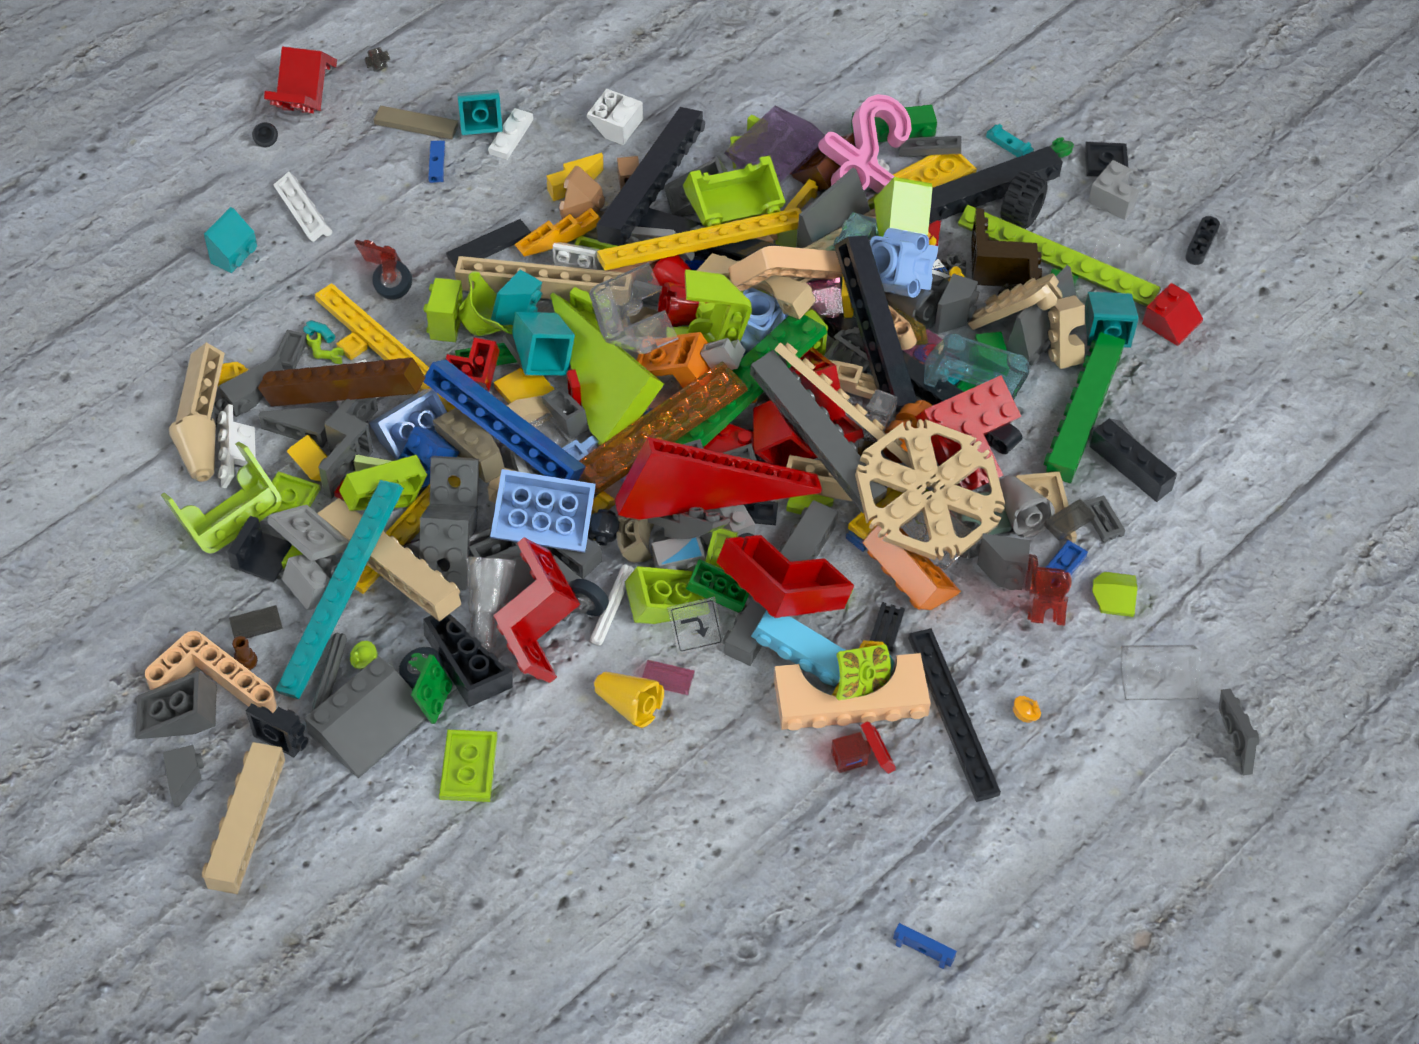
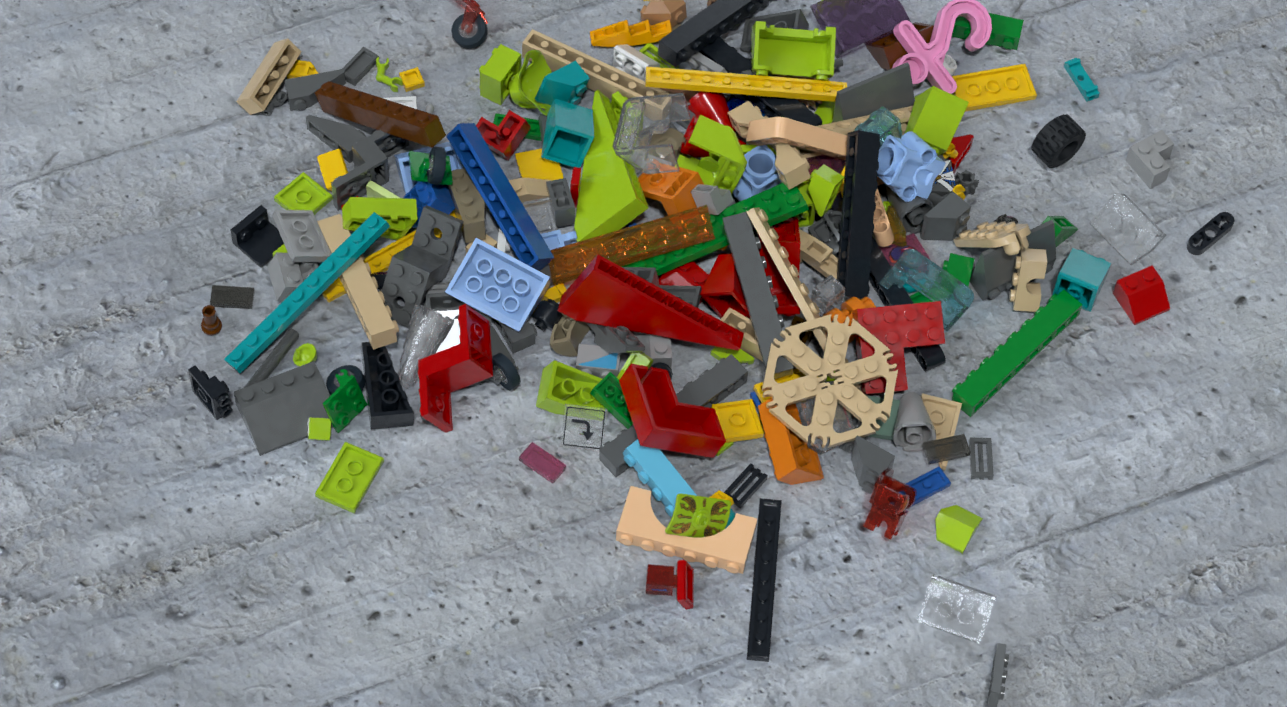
camera: 20 degrees right, 5 degrees up
dark grey slope [135,671,217,739] -> none
light nougat beam [145,631,277,713] -> none
lime windscreen [161,441,282,553] -> none
dark grey slope [163,745,204,807] -> none
tan cone [169,415,216,482] -> none
tan brick [202,742,285,894] -> none
white bracket [217,404,256,488] -> none
teal arm [303,320,336,343] -> none
yellow plate [315,283,456,412] -> none
black tile [446,219,531,268] -> none
white axle [590,564,634,646] -> none
yellow cone [594,671,664,728] -> none
black tile [743,501,778,526] -> none
yellow piece [784,179,818,211] -> none
dark grey tile [899,136,962,156] -> none
black brick [929,146,1063,224] -> none
lime plate [958,205,1161,307] -> none
dark brown bracket [971,208,1042,287] -> none
light orange hat [1013,696,1041,723] -> none
green hat [1050,137,1074,158] -> none
black tile [1085,142,1129,177] -> none
black wedge [1089,418,1177,502] -> none
none -> lime tile [308,417,331,441]
none -> plate [408,147,453,185]
none -> yellow tile [711,399,764,443]
none -> lime slope [808,164,844,217]

